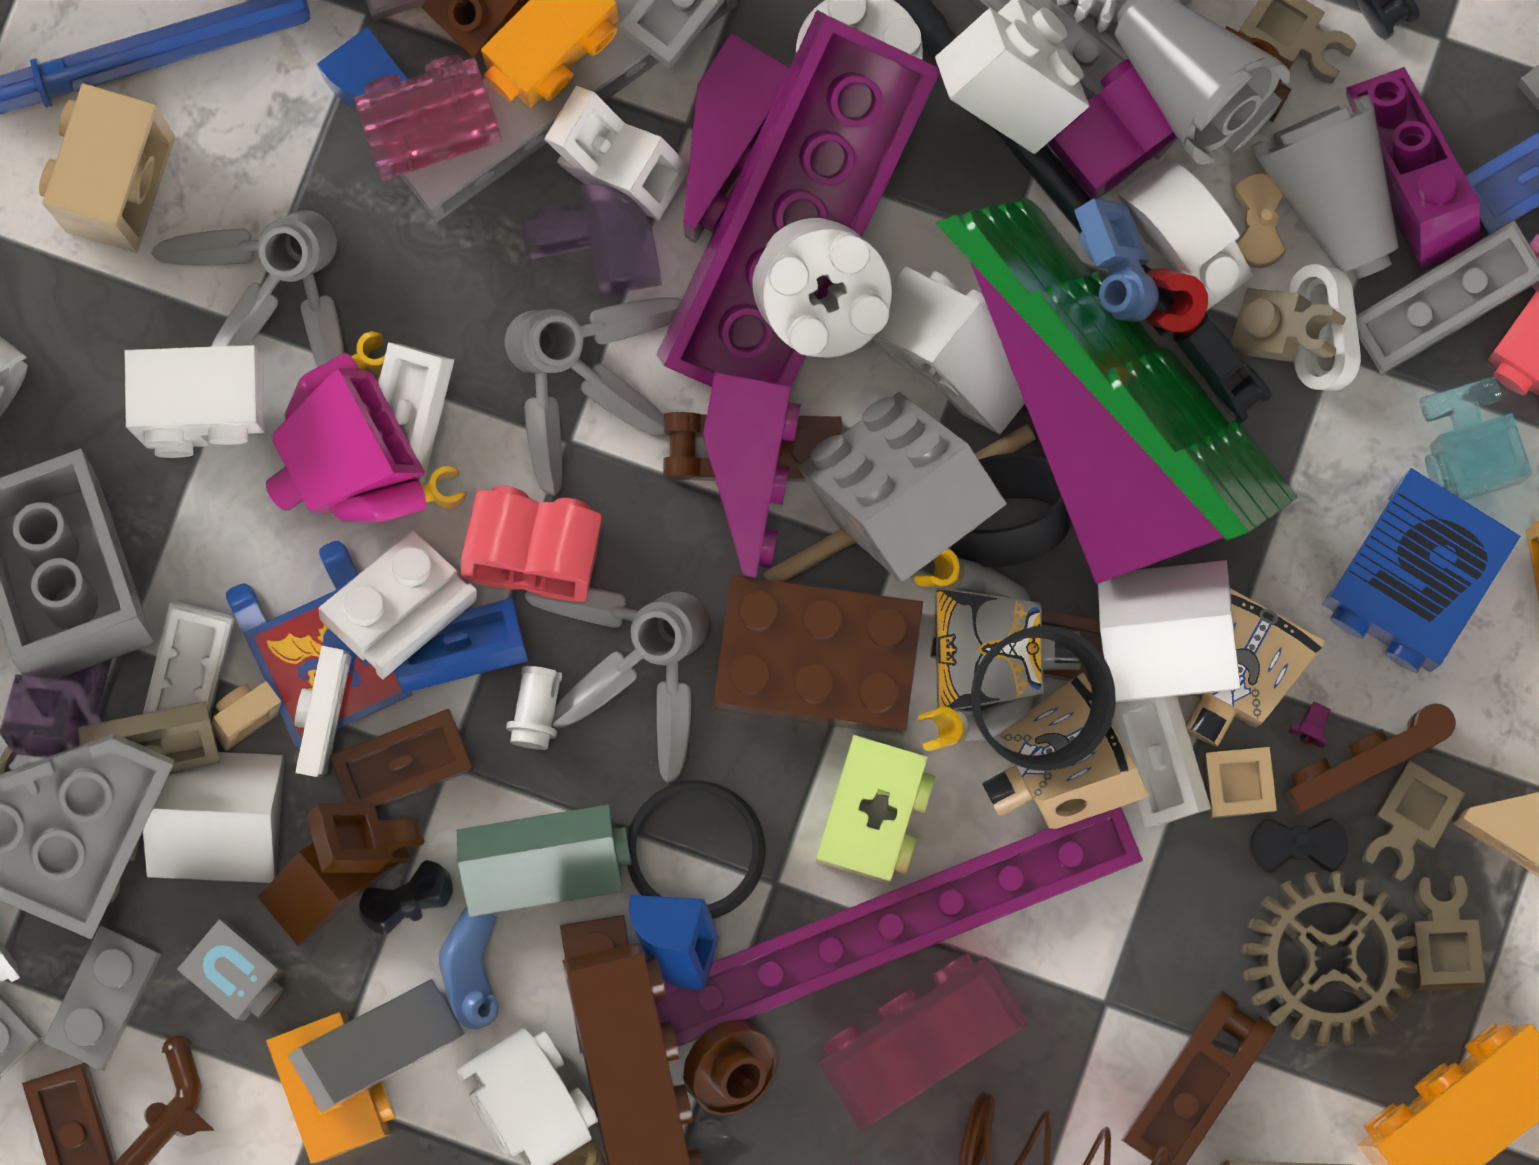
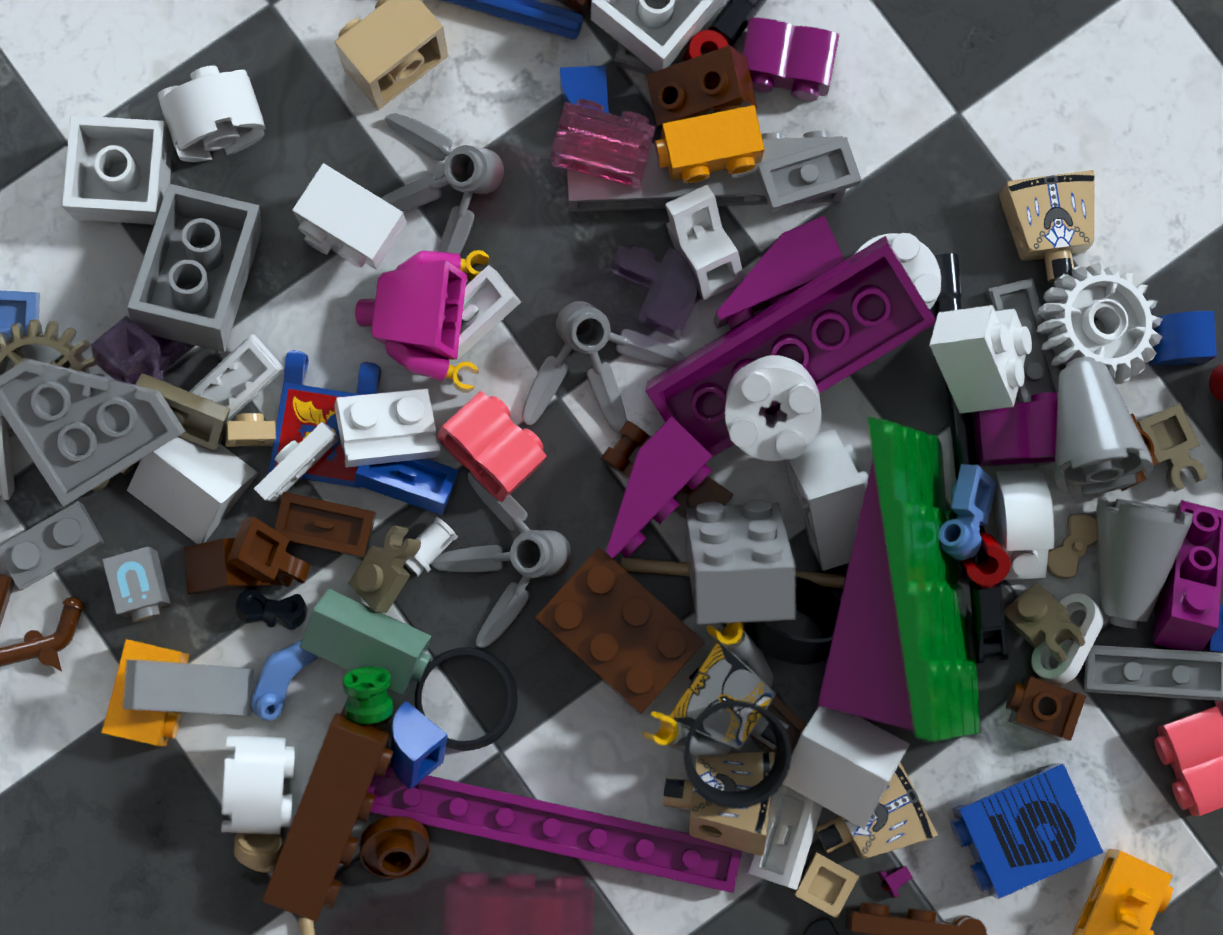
camera: 25 degrees right, 0 degrees up
yellowish green brick [816,735,935,885] -> none
clear light blue brick [1420,376,1533,500] -> none
none -> green wheel [342,666,394,724]
none -> dark tan plate [348,526,421,613]
none -> reddish brown brick [1006,676,1086,741]

